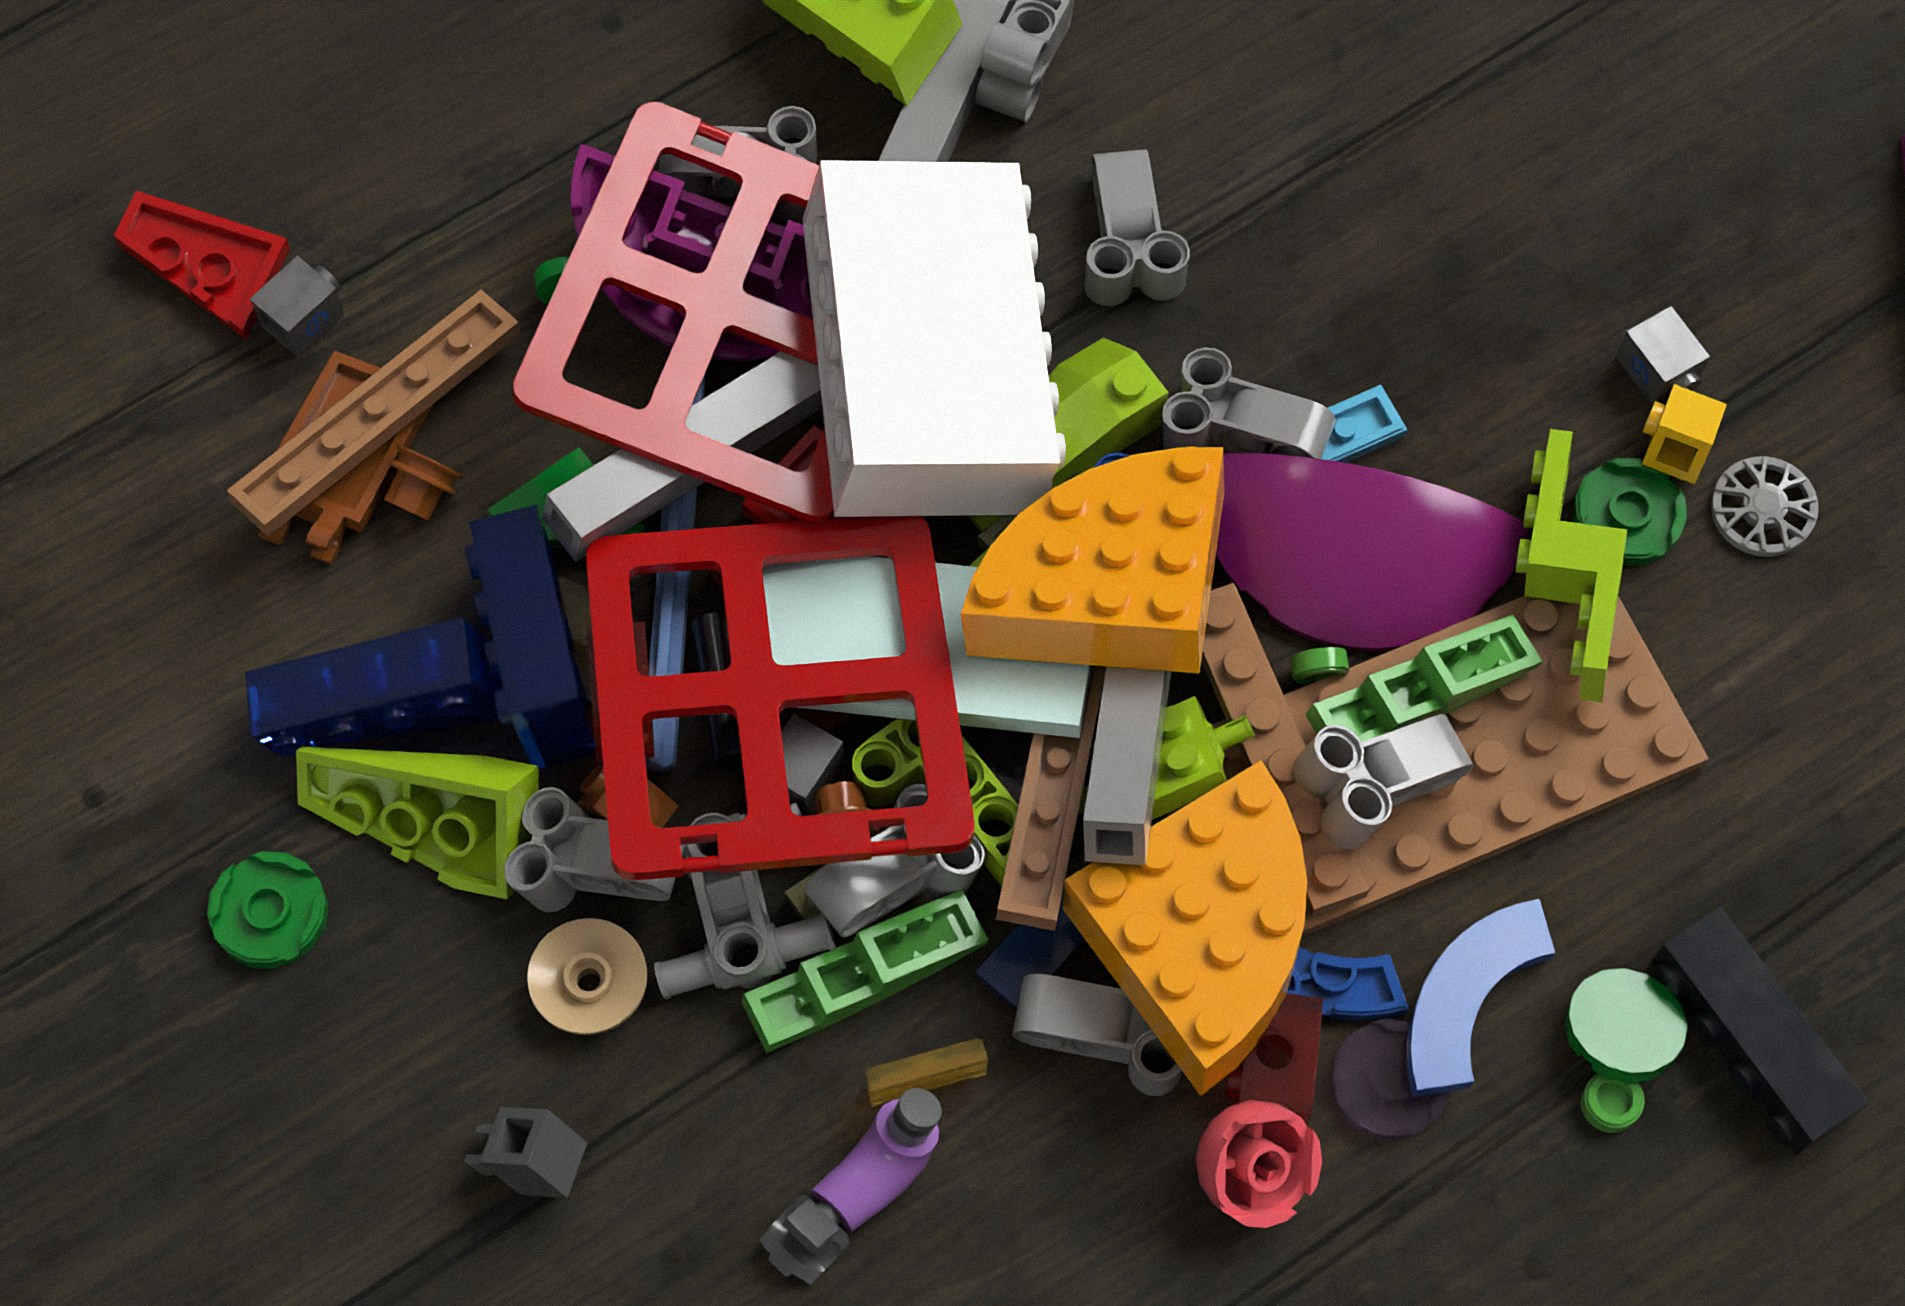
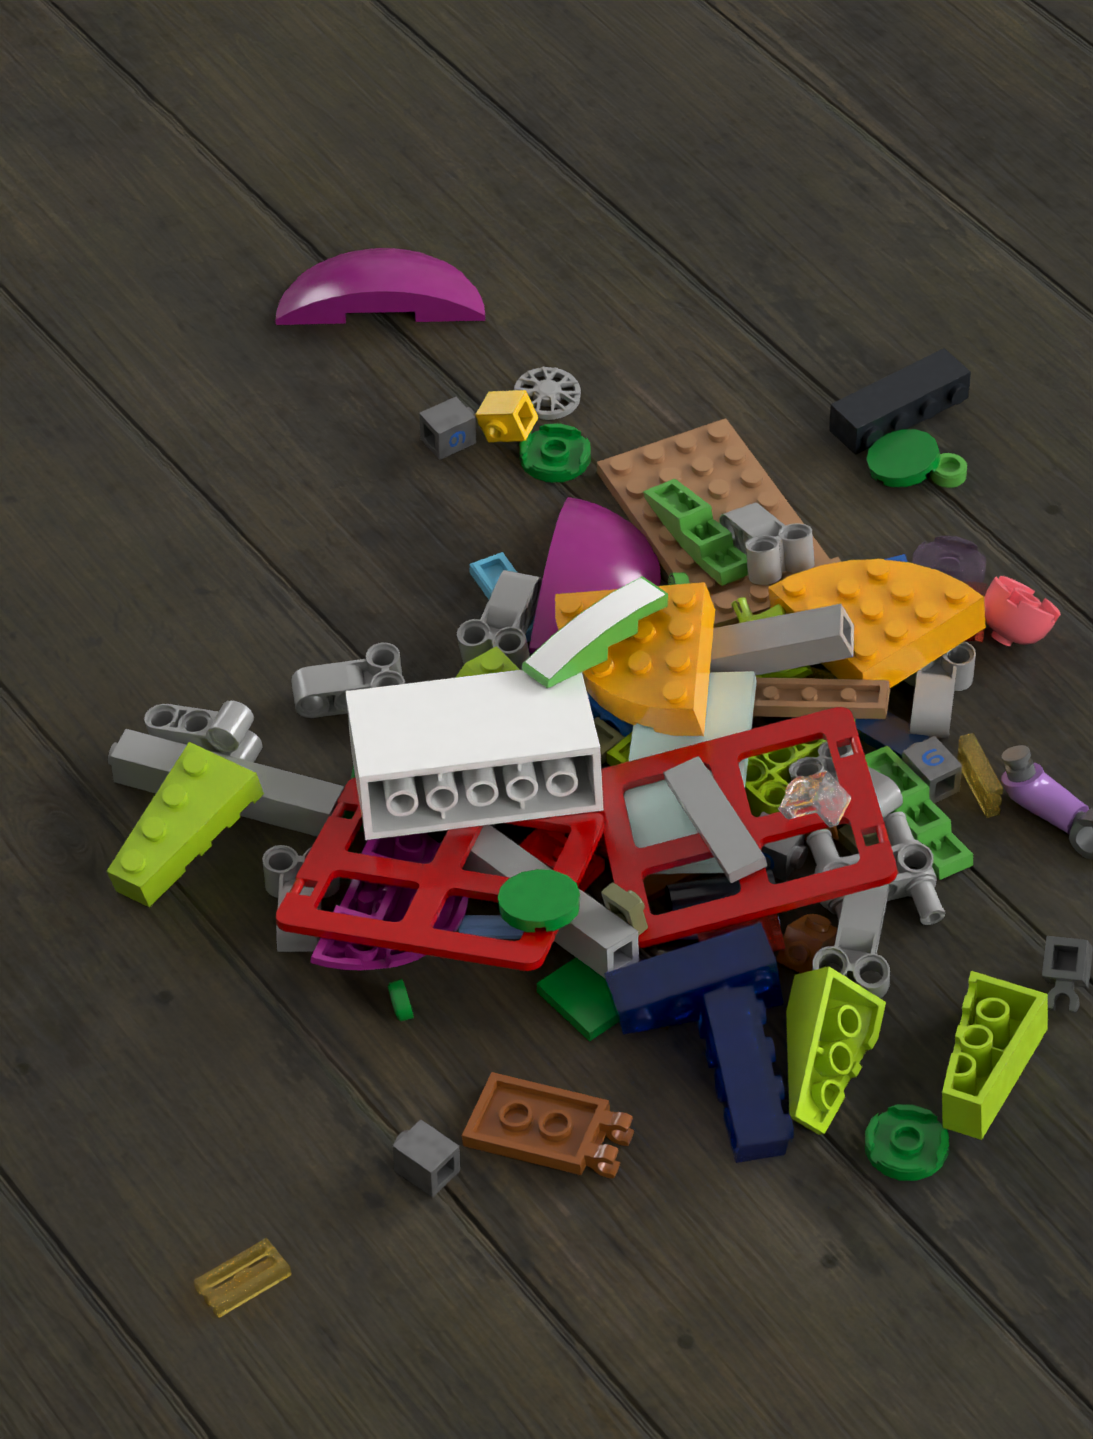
camera: 90 degrees left, 20 degrees down
red wing [113,191,290,340] -> none
medium nougat plate [227,289,520,537] -> none
dark orange piece [383,444,464,521] -> none
tan dish [527,918,647,1035] -> none
tile [1406,899,1555,1097] -> none
lime bracket [1516,429,1627,703] -> none
none -> clear yellow tile [194,1238,291,1318]
none -> green tile [498,869,580,932]
none -> slope [522,576,668,688]
none -> olive plate [601,882,648,936]
none -> light grey tile [663,756,767,883]
none -> clear bracket [778,771,851,827]
none -> flat silver brick [902,736,962,803]
none -> lime wedge [942,971,1048,1140]

